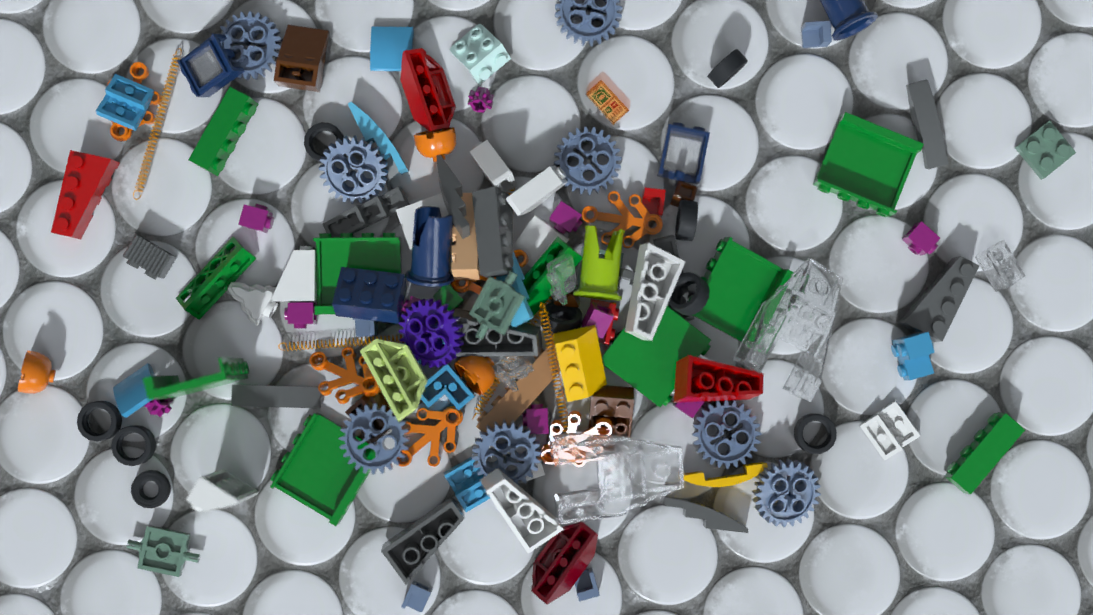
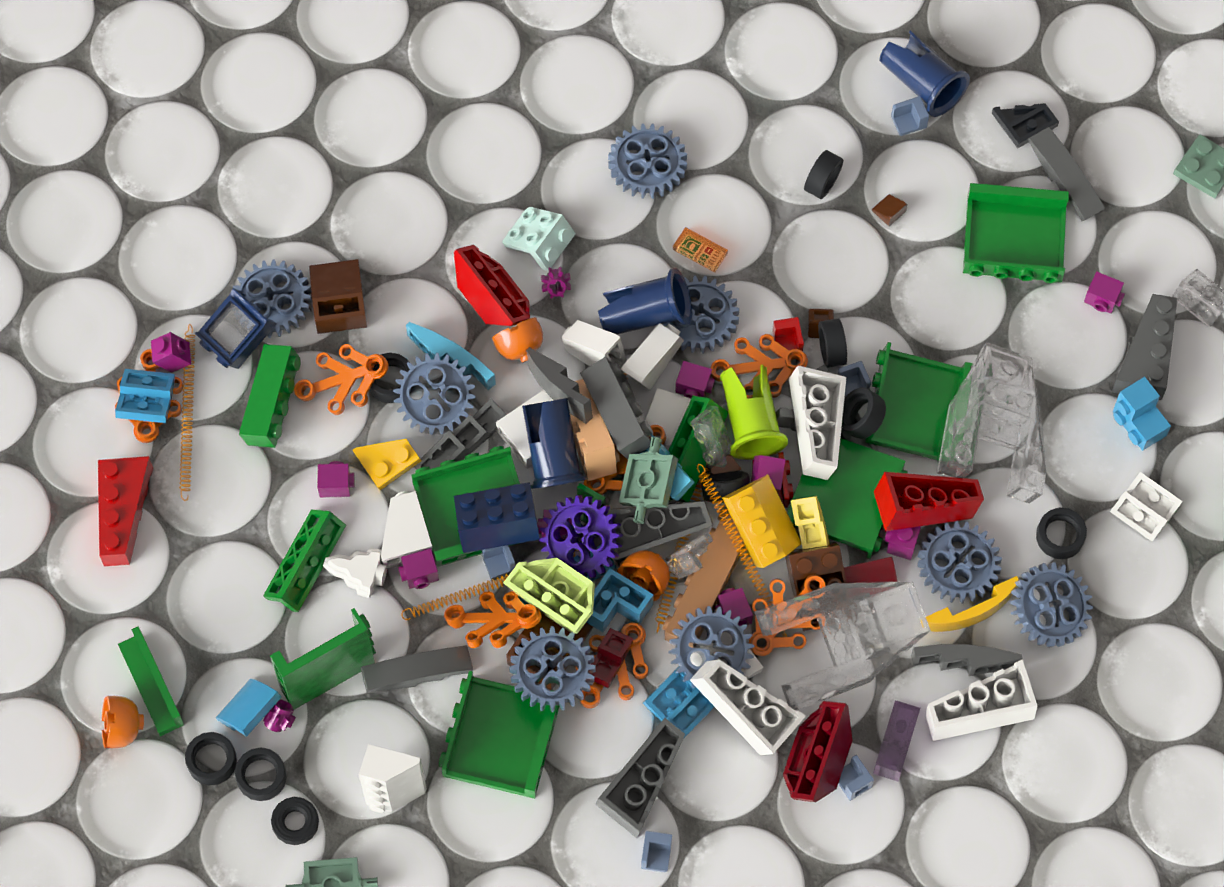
camera: 15 degrees left, 20 degrees down
dark grey brick [123,235,177,280] -> none
dark azure slope [370,27,414,71] -> none
window [657,122,710,185] -> none
none -> green fence [118,626,184,736]
none -> magenta brick [151,332,191,373]
none -> orange plant [294,344,388,415]
none -> yellow wing [353,439,422,490]
none -> dark red slope [589,628,633,688]
none -> dark blue piece [598,268,692,335]
none -> light yellow slope [791,496,829,549]
none -> sand blue panel [837,361,871,396]
none -> dark red slope [844,557,898,597]
none -> reddish brown slope [872,194,908,226]
none -> clear purple slope [873,700,920,782]
none -> white wedge [926,659,1037,741]
none -> black wing [992,103,1059,148]

